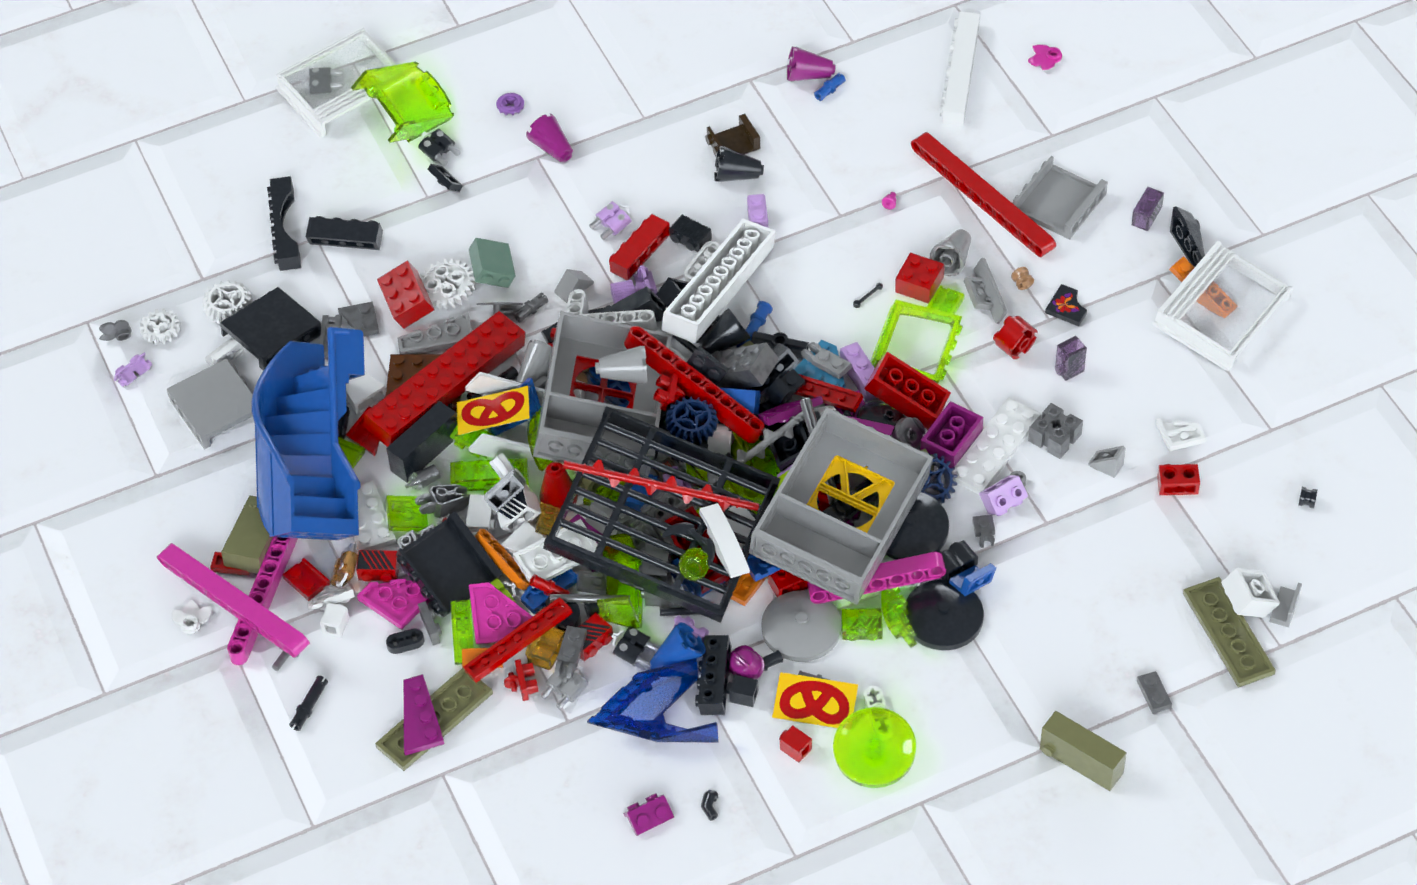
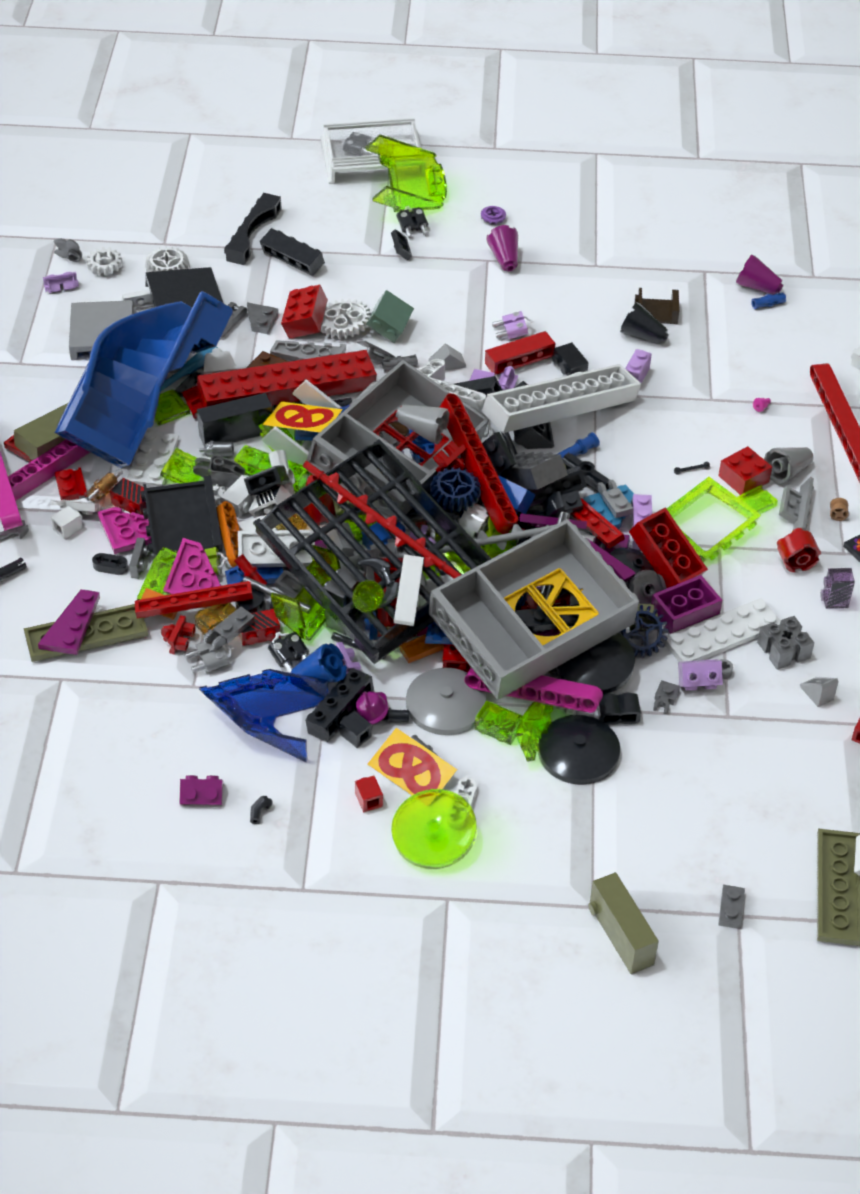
camera: 25 degrees right, 5 degrees down
black cone [698,308,751,354] -> none
blue panel [949,563,996,596] -> none

